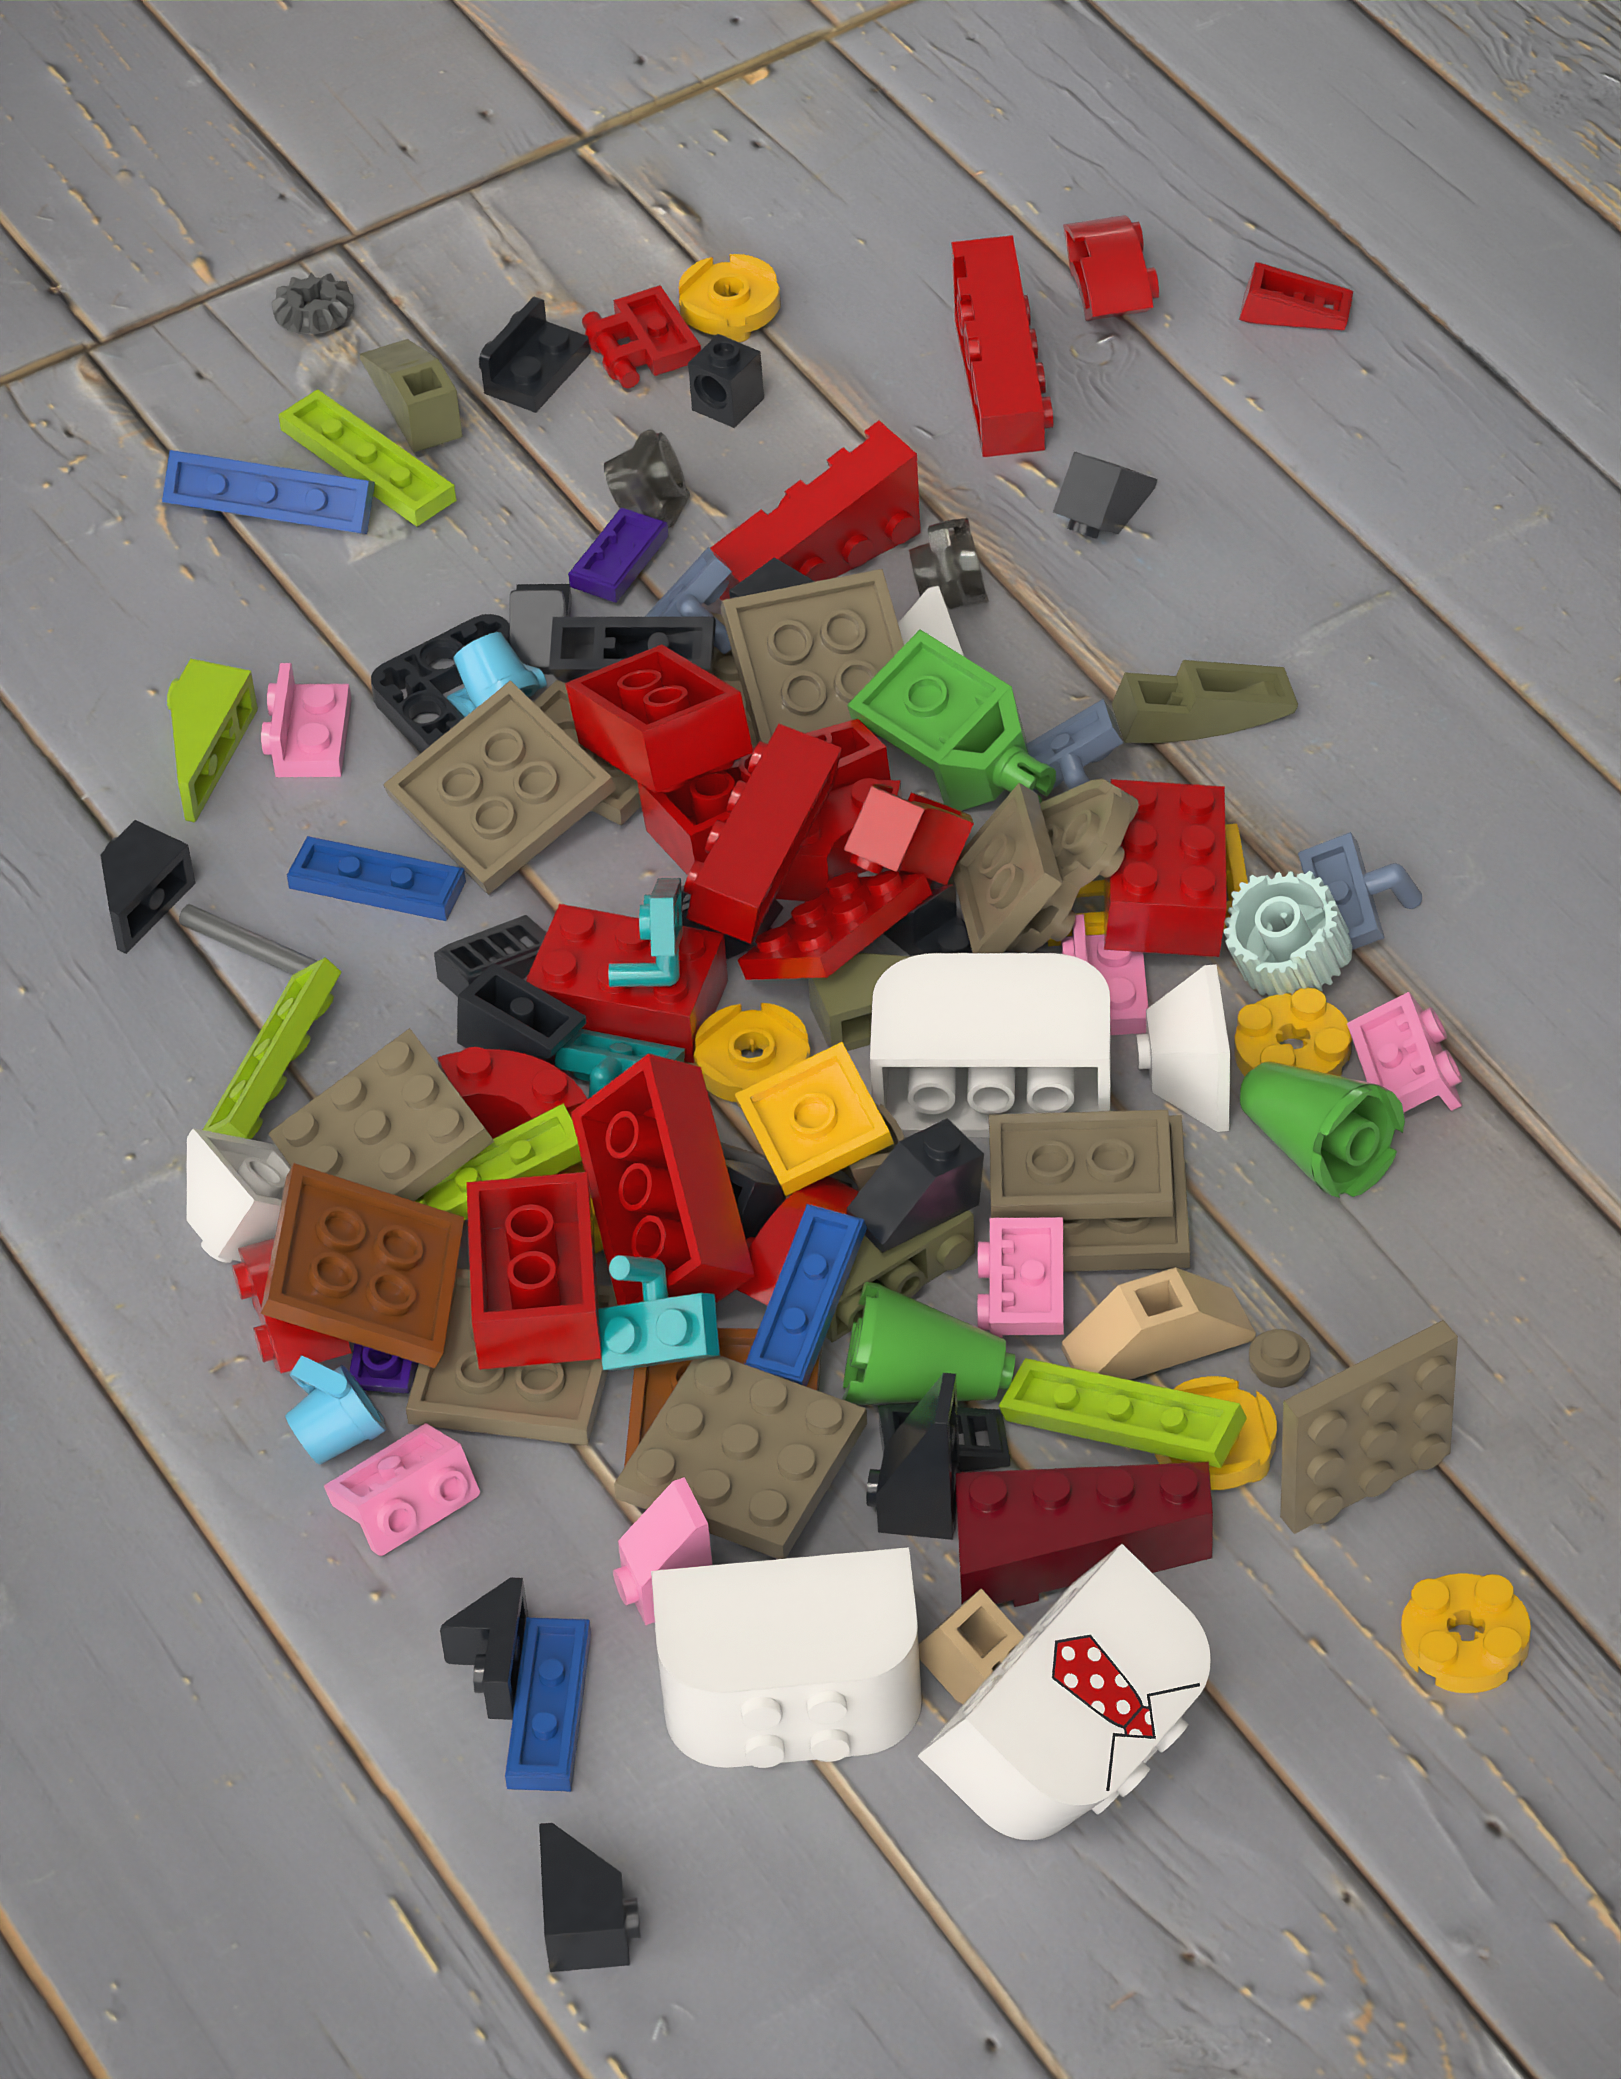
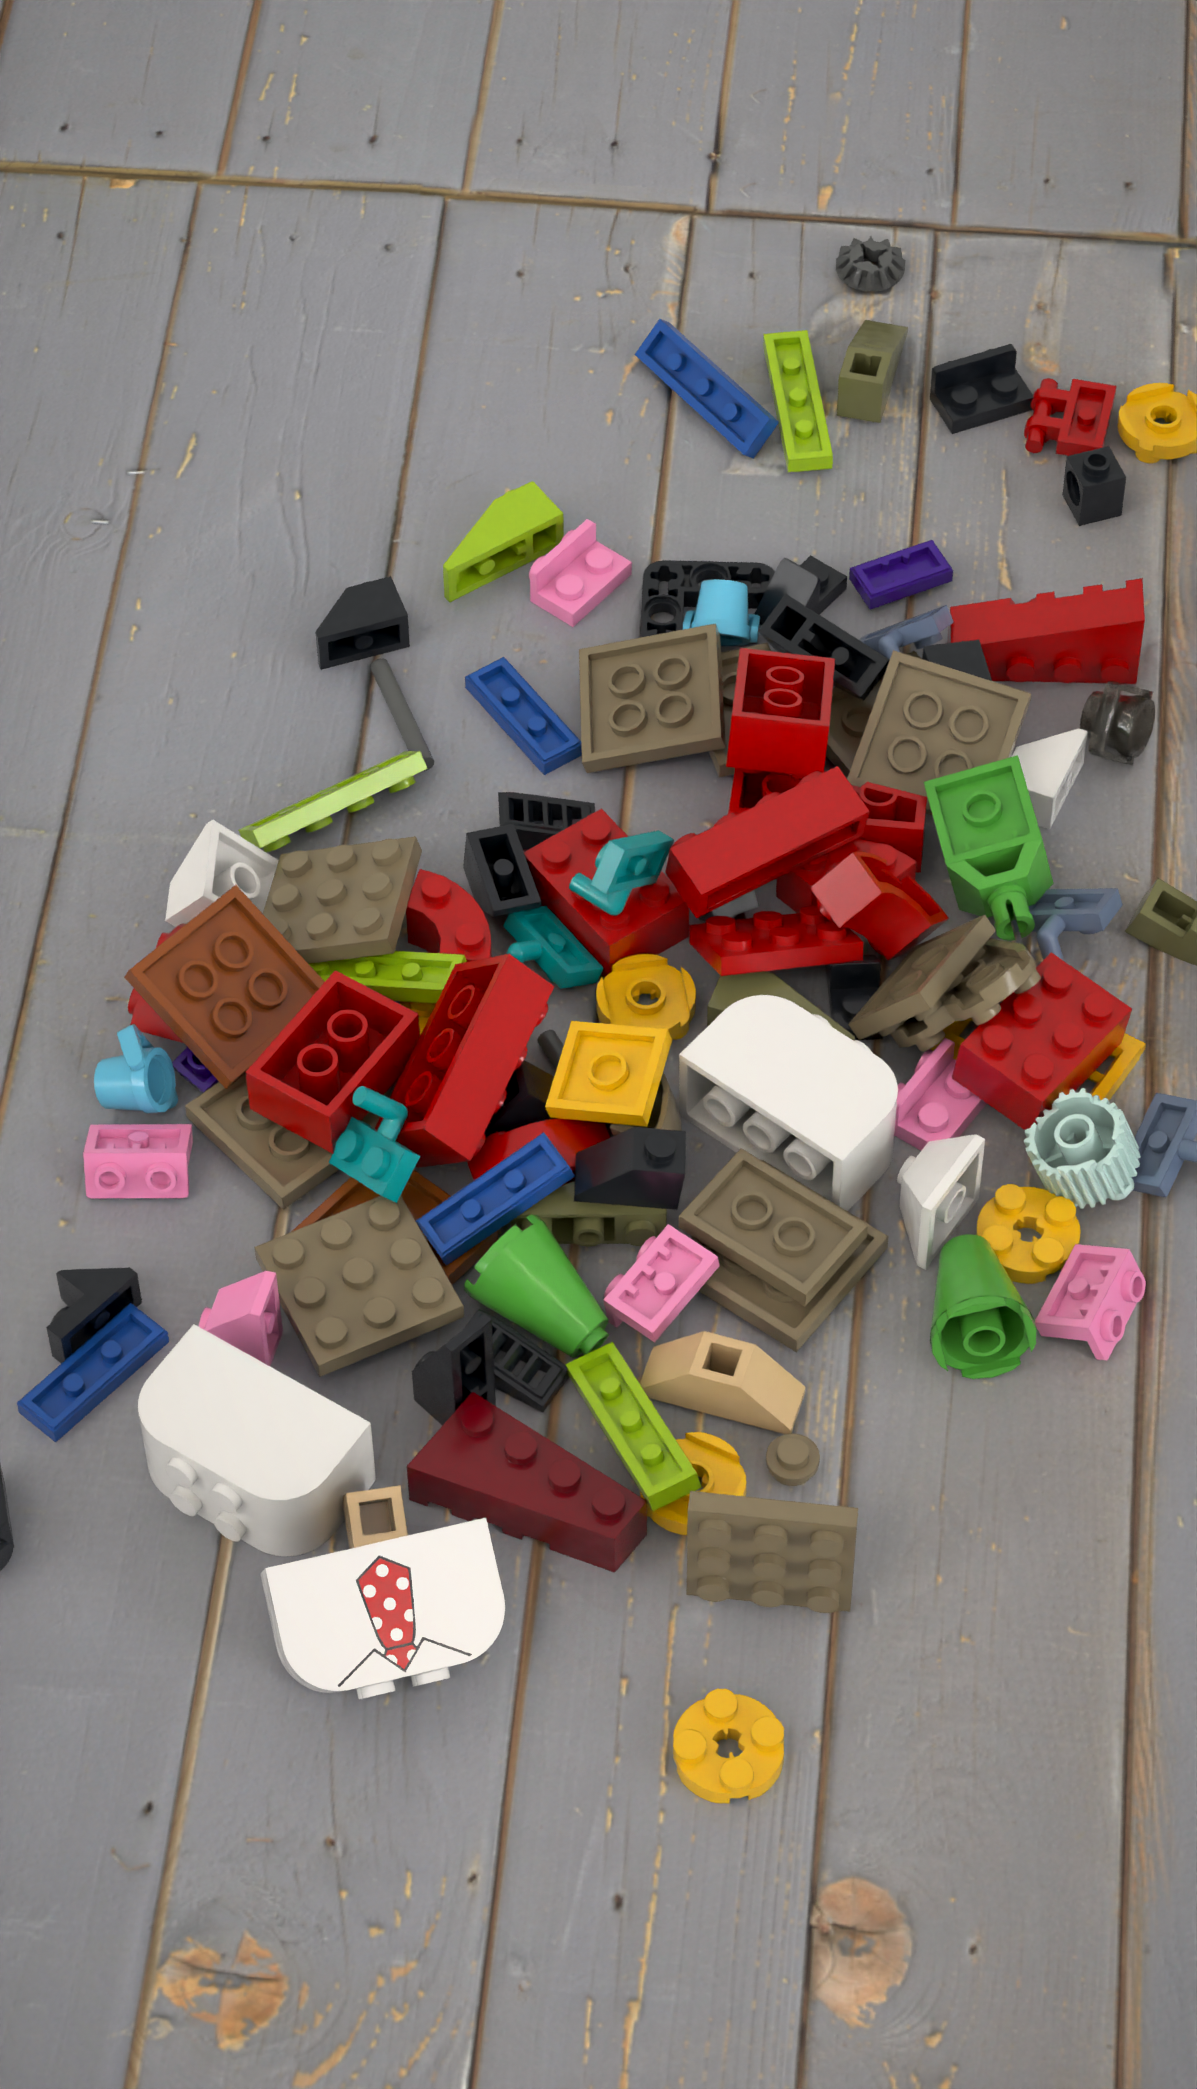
camera: 35 degrees right, 5 degrees up
clear smoke piece [603,429,690,528] -> none

